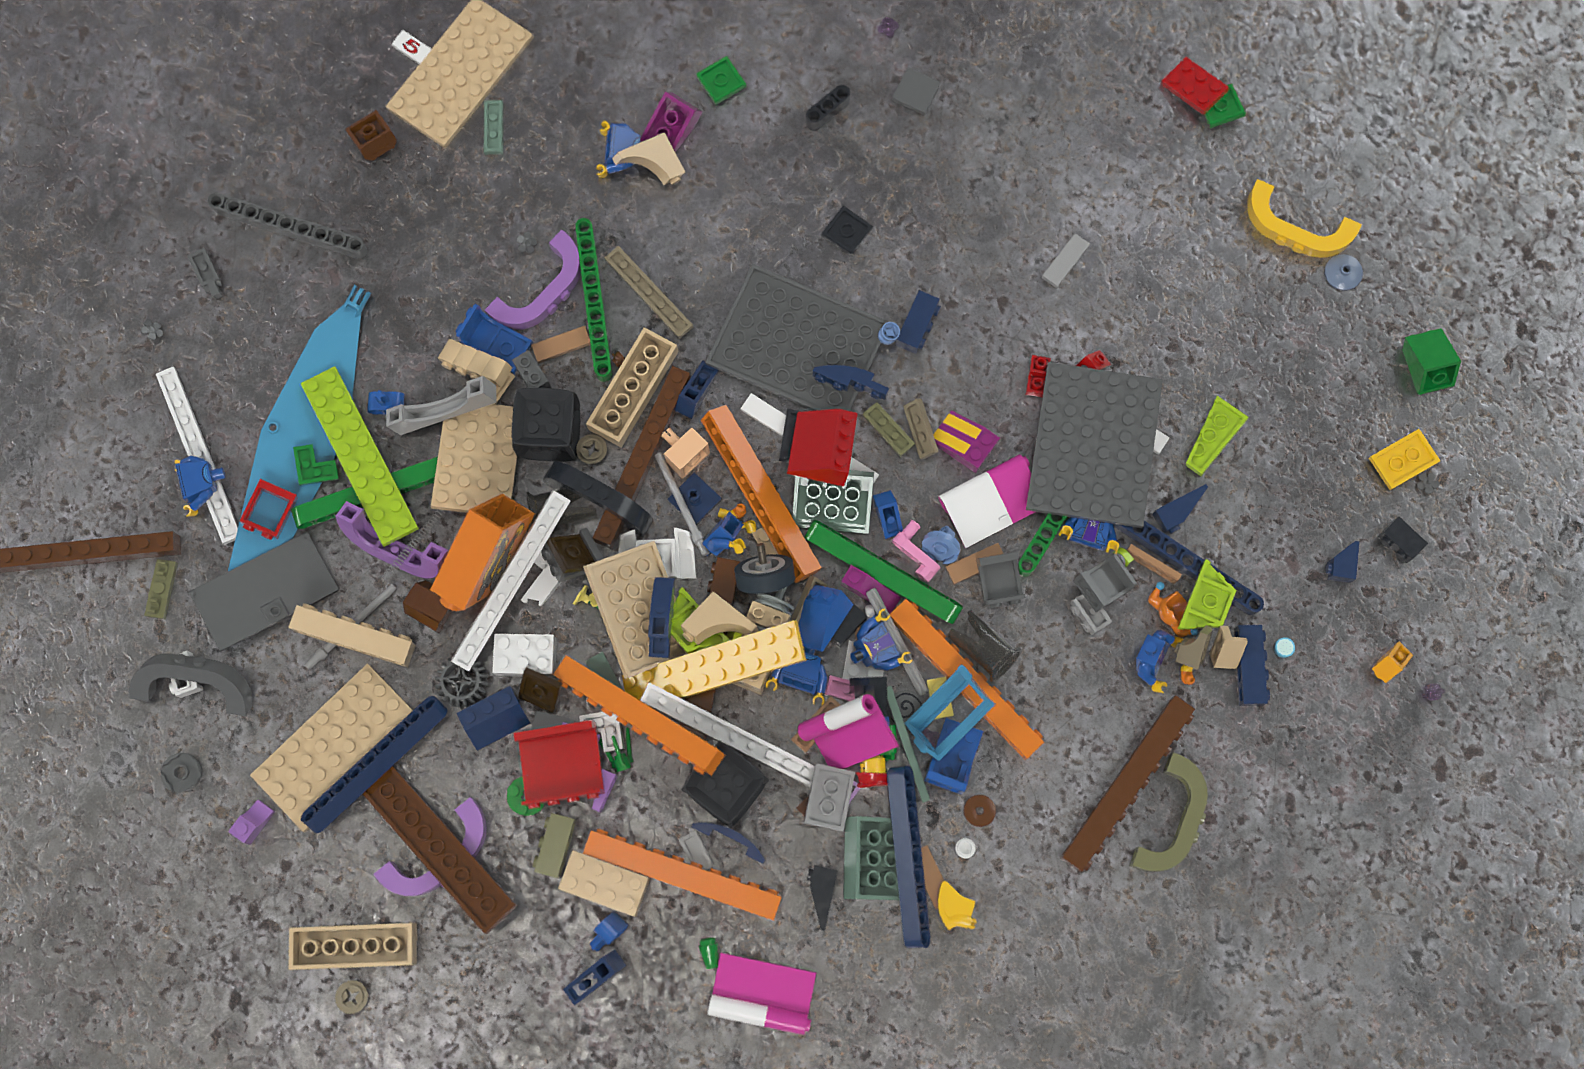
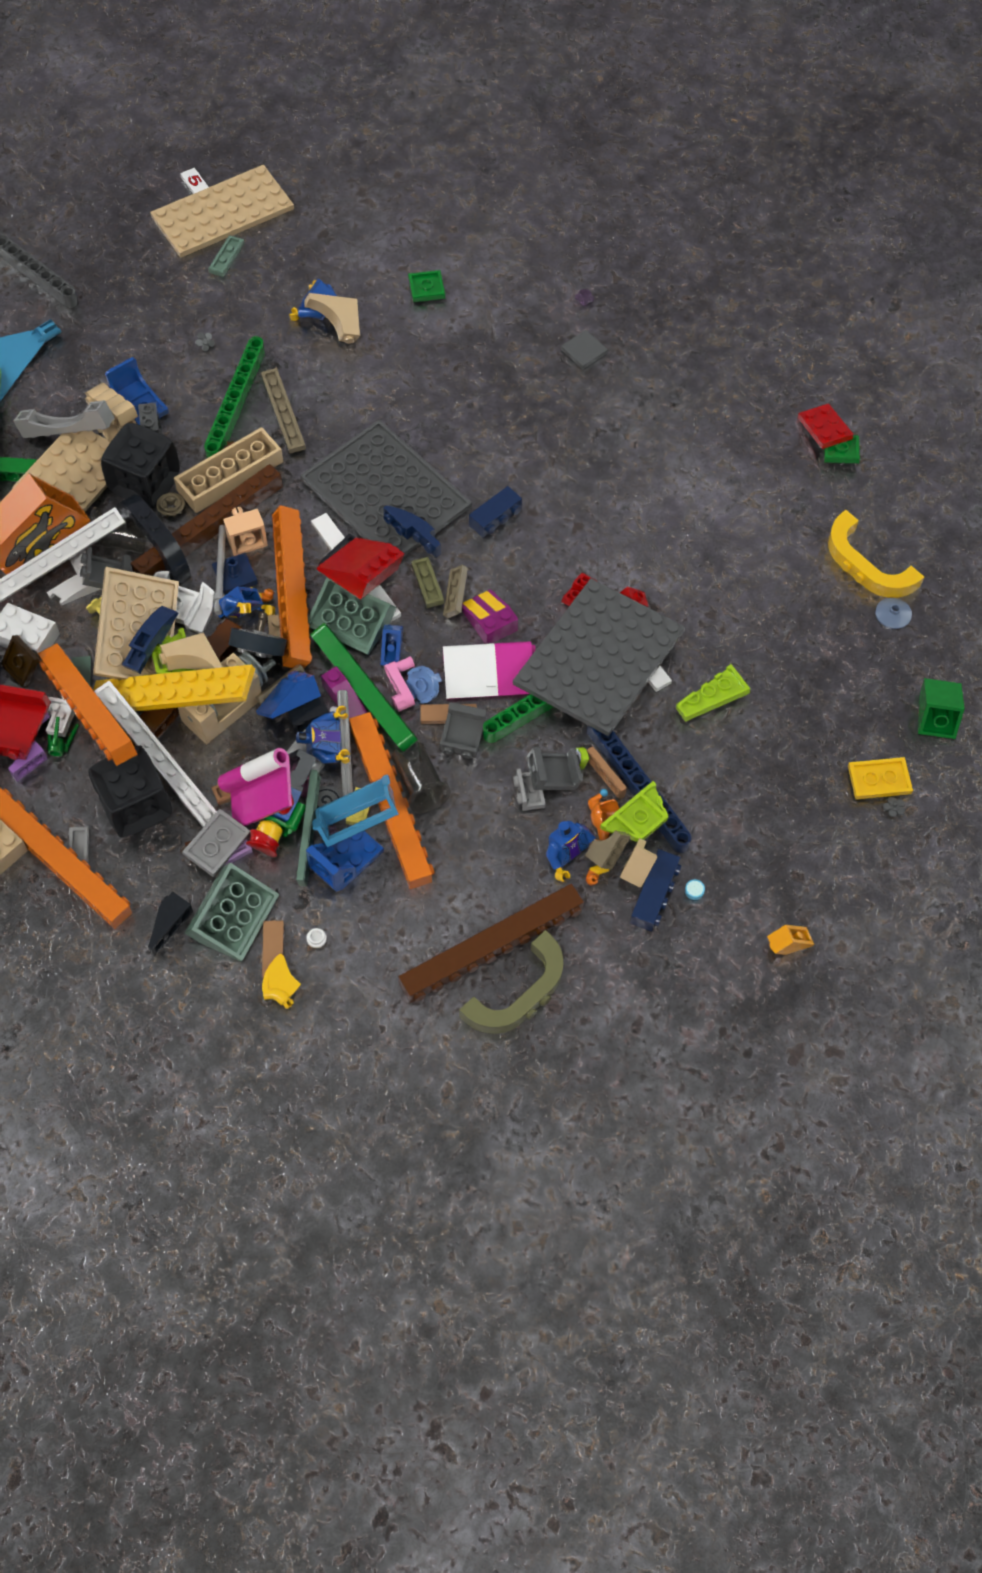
camera: 20 degrees right, 15 degrees down
reddish brown slope [345,110,397,161] -> none
blue beam [367,390,405,415] -> none
medium lavender arch [484,230,581,330] -> none
medium nougat tile [531,326,591,364] -> none
dark brown tile [546,534,595,574] -> none
magenta slope [640,92,702,153] -> none
dark blue slope [675,360,719,419] -> none
dark blue slope [691,823,765,864] -> none
green cone [698,937,718,969] -> none
dark pink door [708,953,816,1035] -> none
blue torso [766,647,828,706] -> none
black beam [806,85,850,131] -> none
black tile [821,205,873,257] -> none
medium blue wheel [878,322,900,345] -> none
dark blue beam [887,766,930,949] -> none
reddish brown piece [963,795,996,827] -> none
light grey tile [1042,233,1090,288] -> none
torso [1059,517,1119,554] -> none
dark blue slope [1152,484,1208,534] -> none
dark blue slope [1325,541,1360,583] -> none
black brick [1378,517,1428,563] -> none
clear purple plate [1422,684,1445,700] -> none

